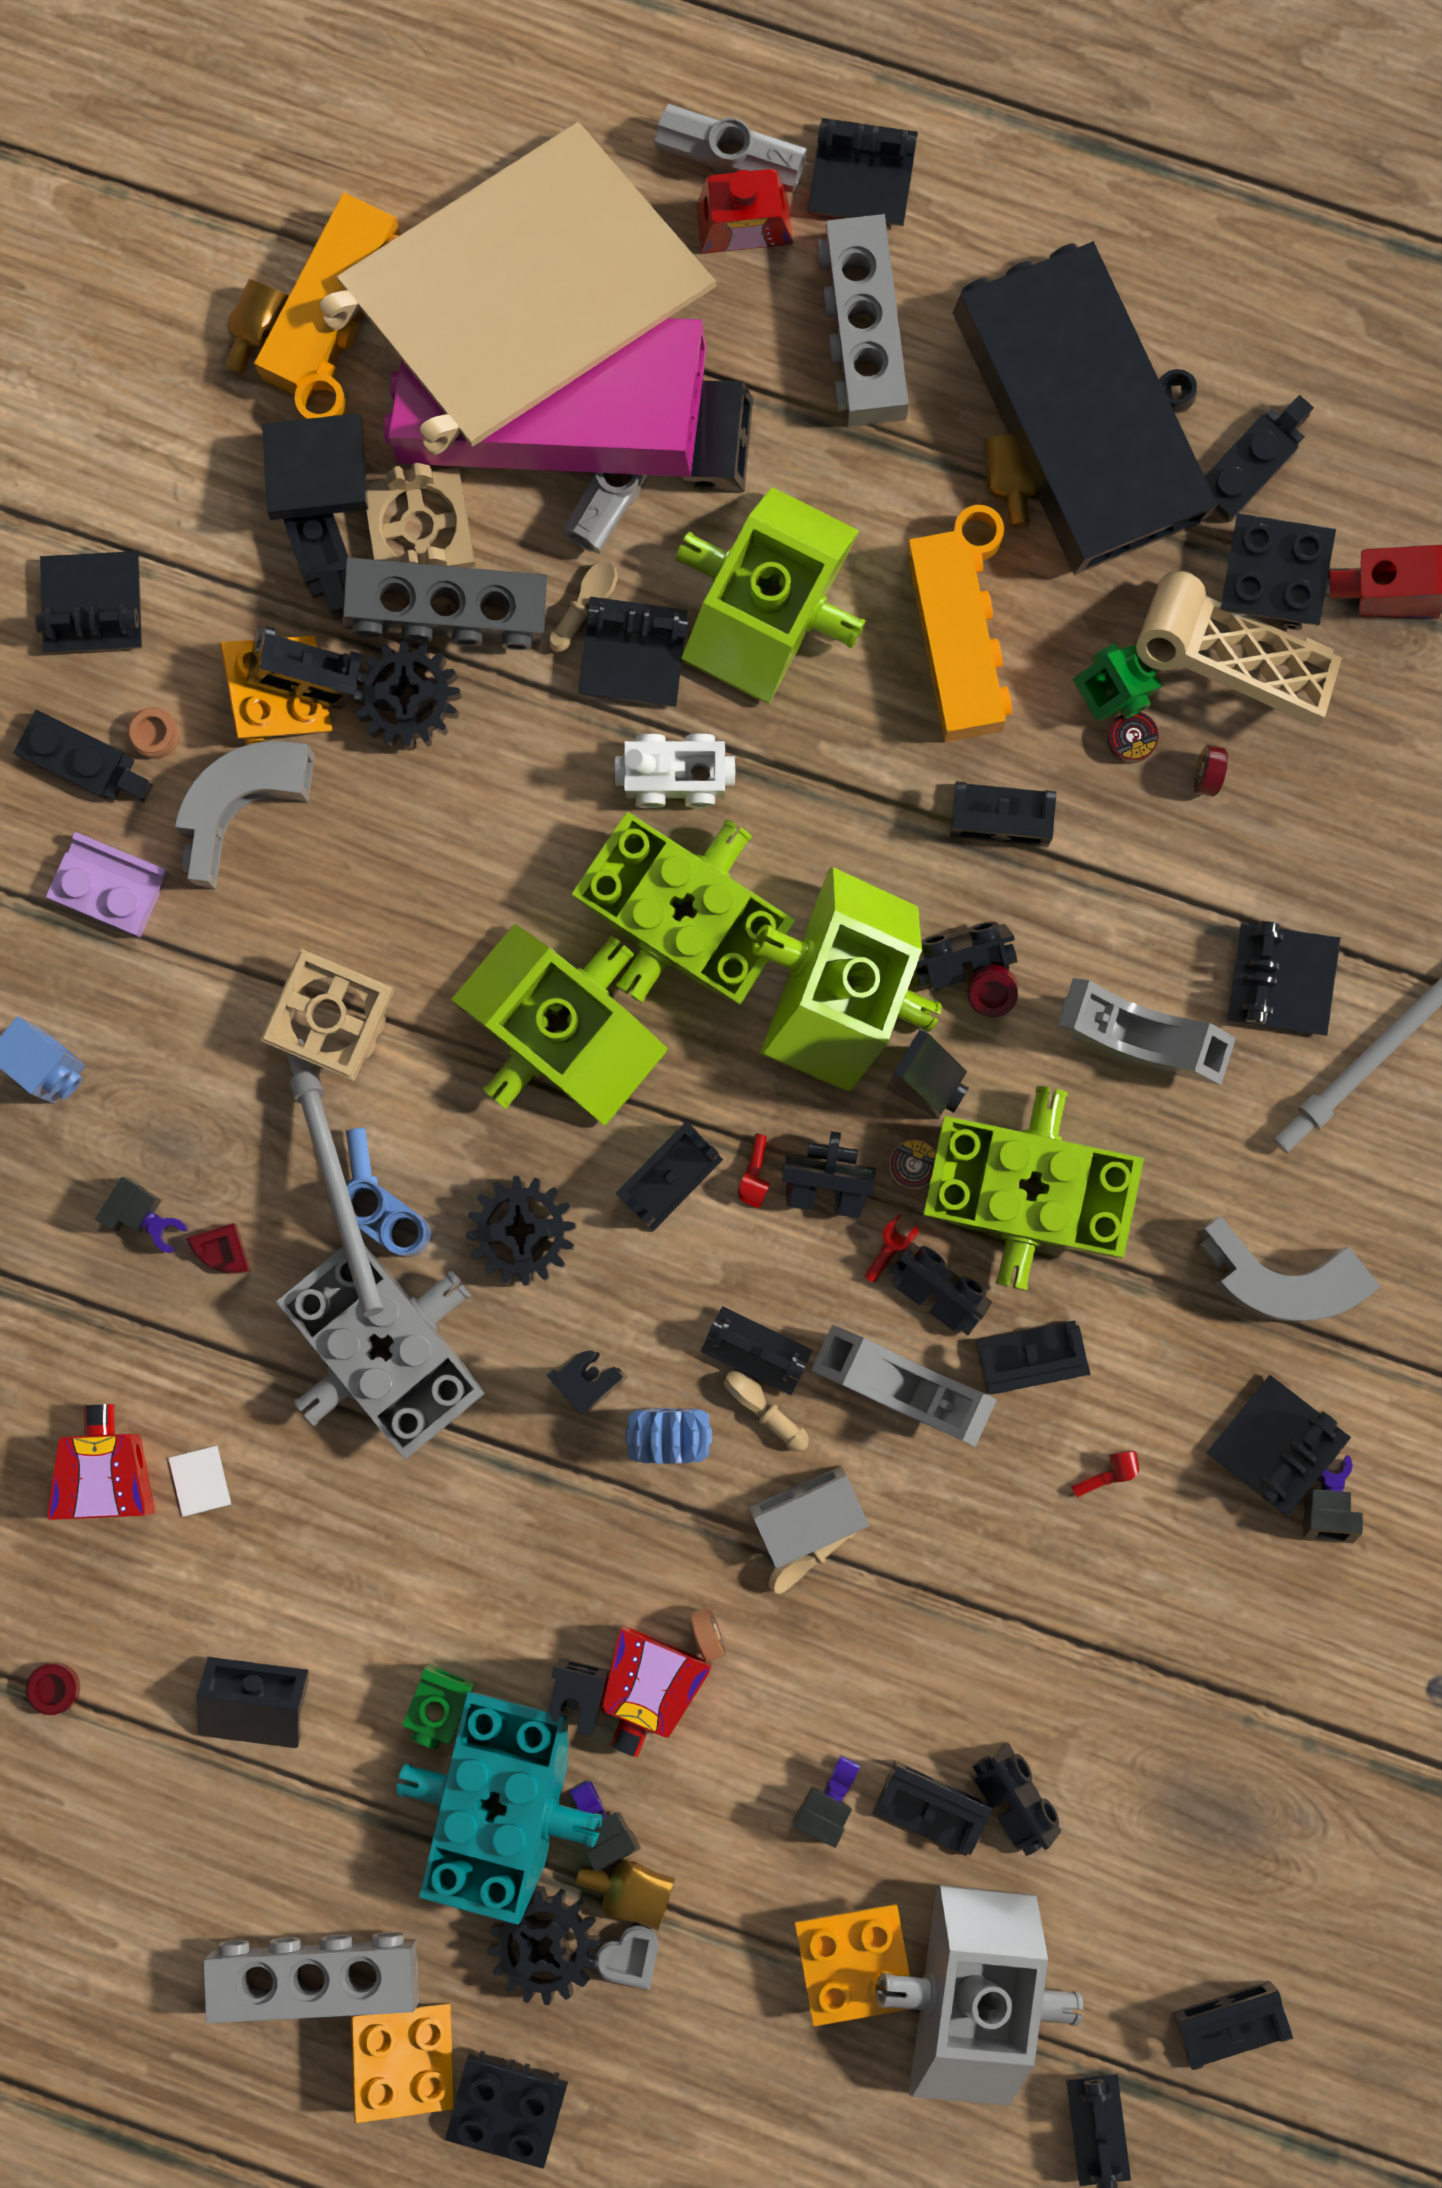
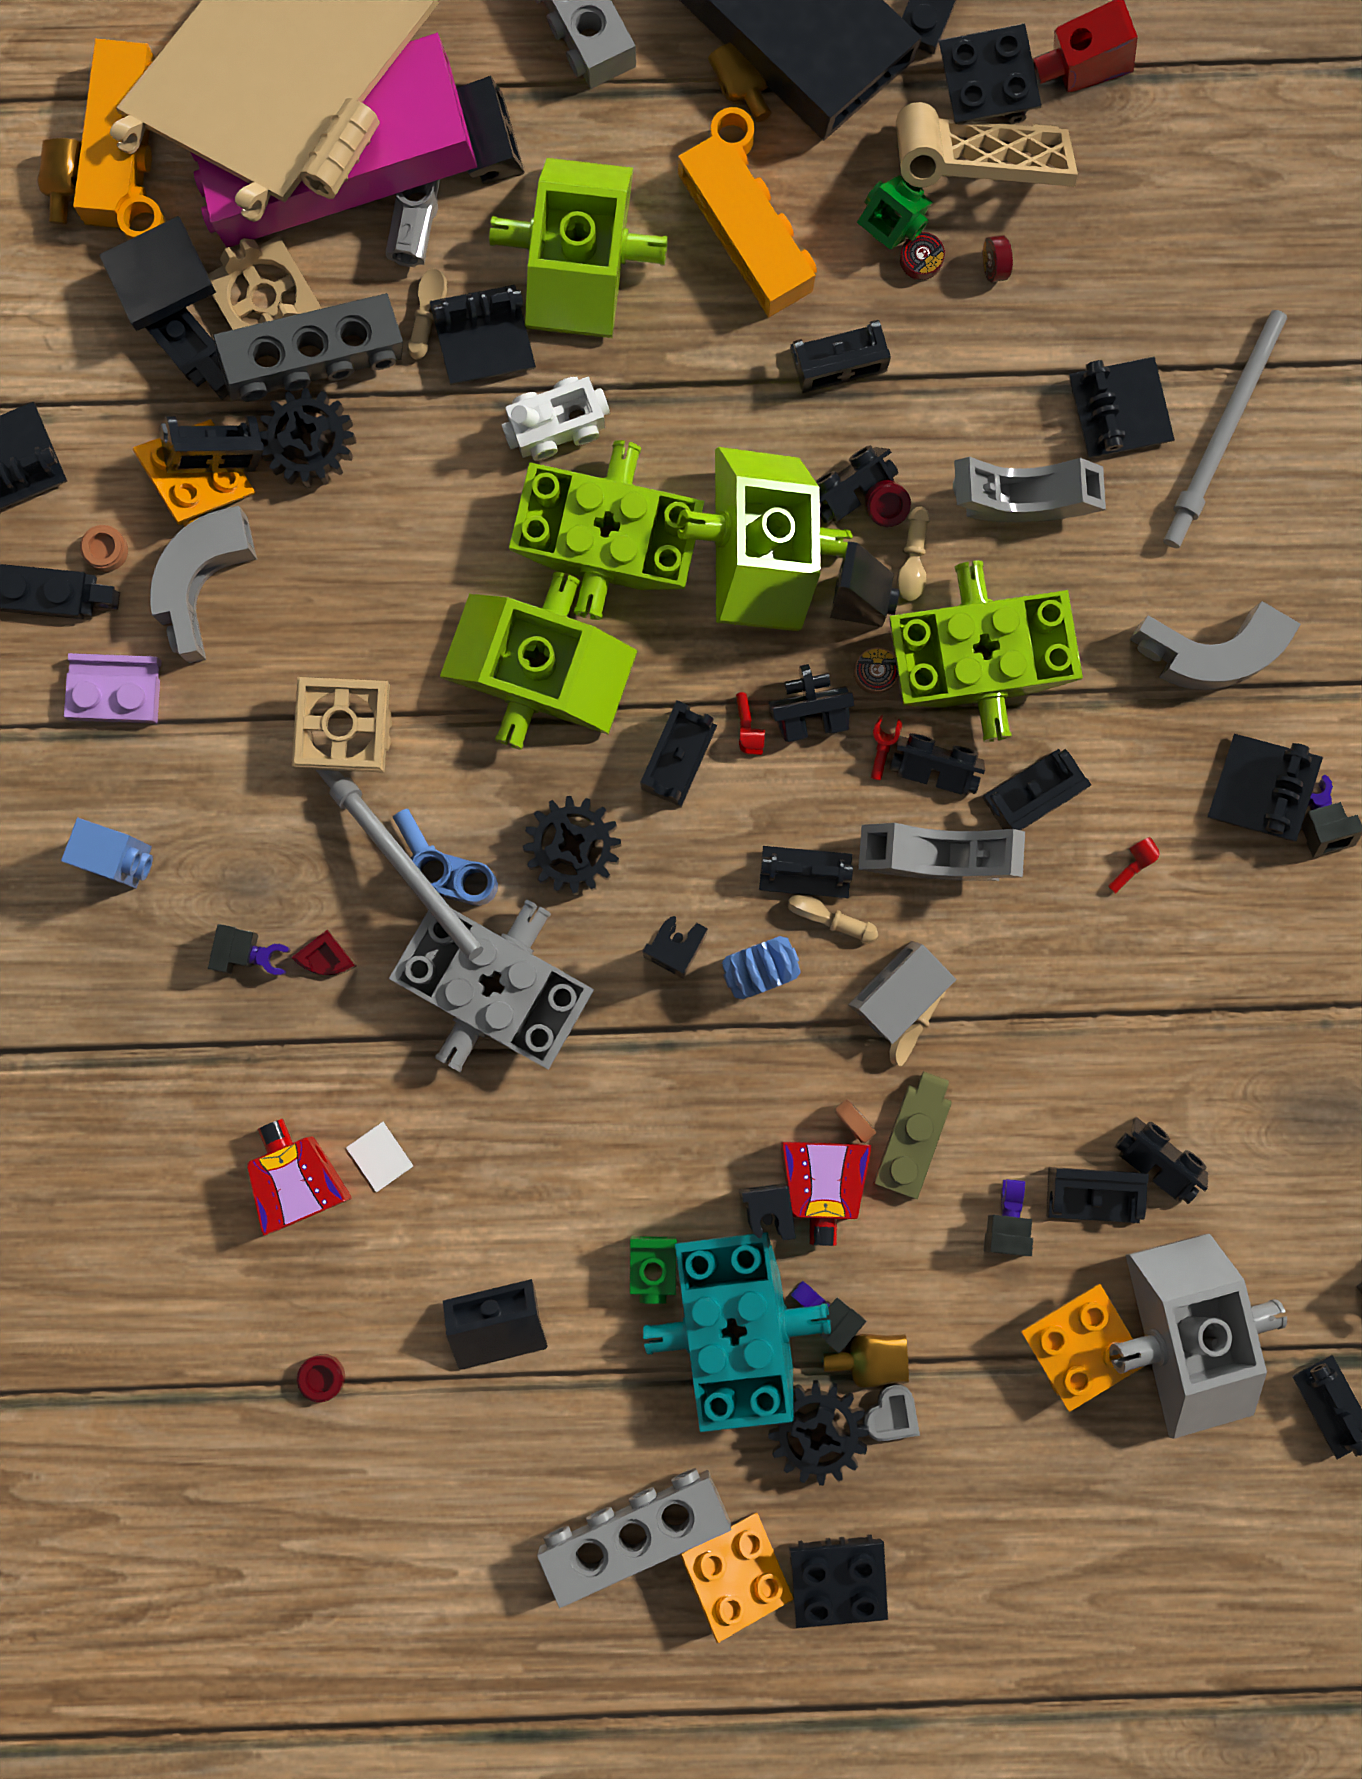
camera: 30 degrees left, 0 degrees up
none -> tan axle [299,98,380,199]
none -> olive hinge [873,1071,952,1200]
none -> tan piece [897,506,929,601]

